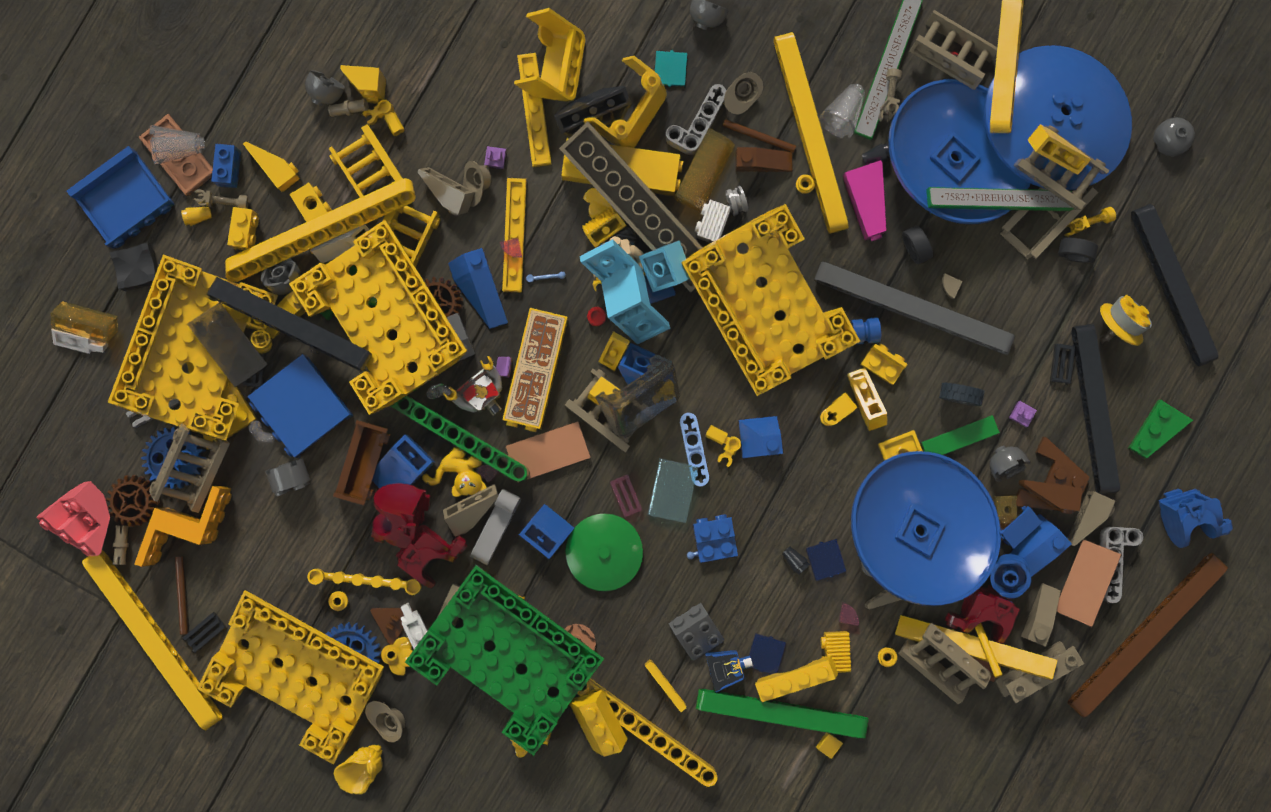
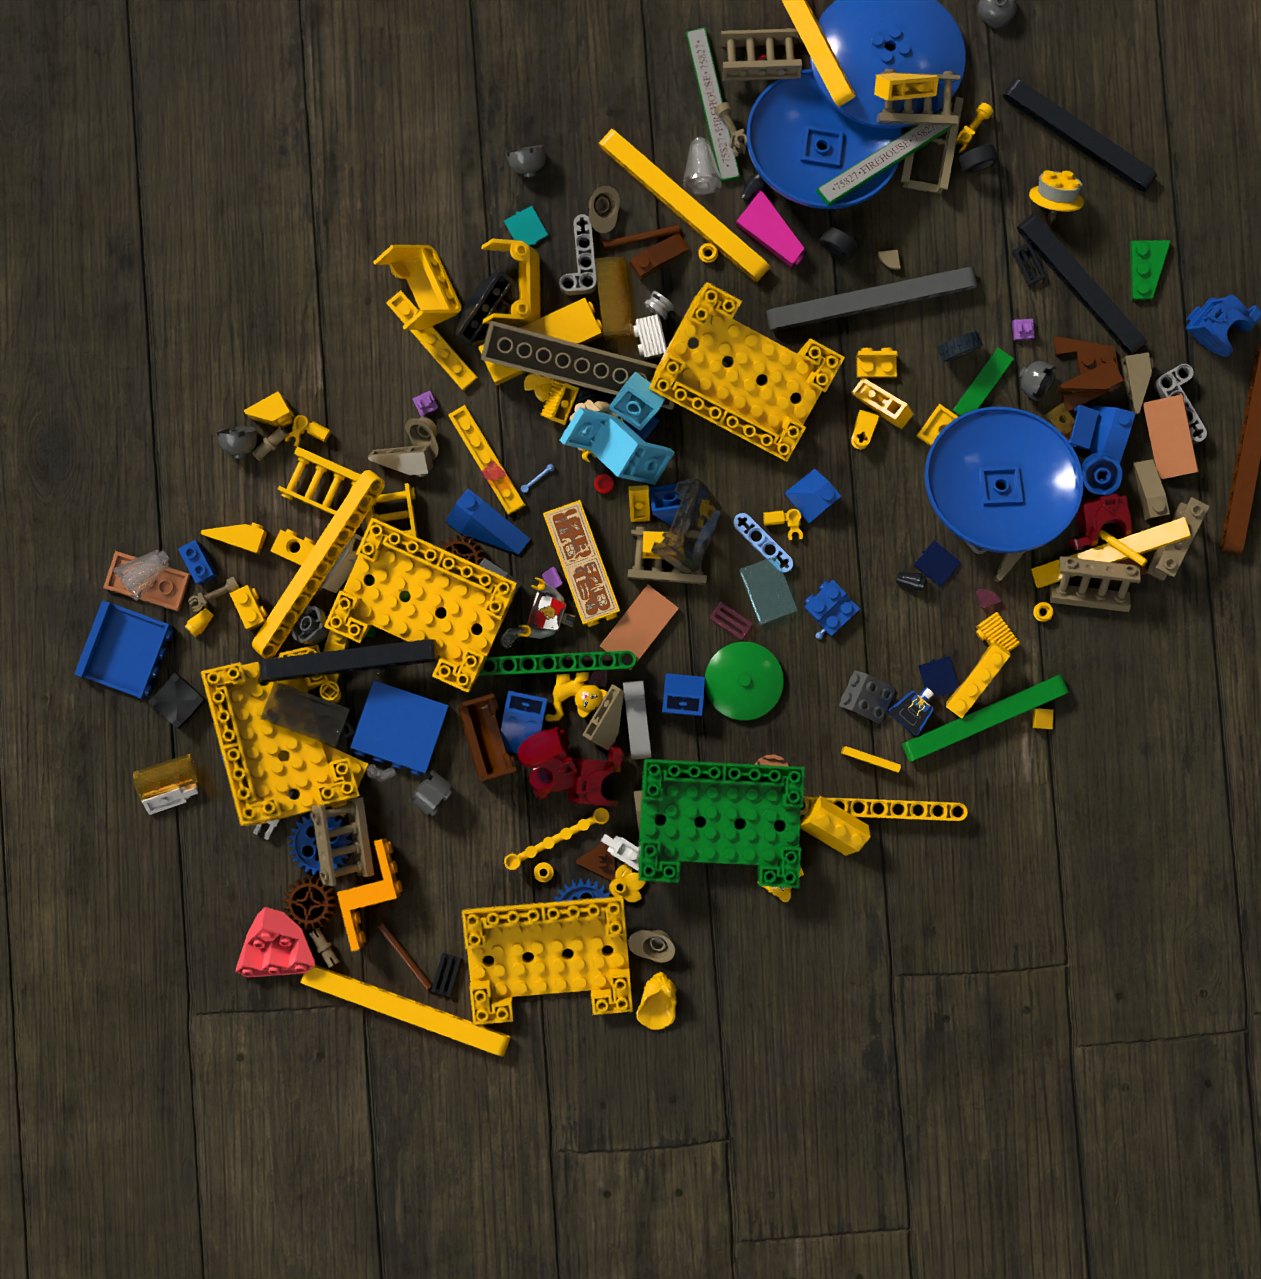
camera: 30 degrees left, 0 degrees up
blue wheel [850,318,881,345] -> none

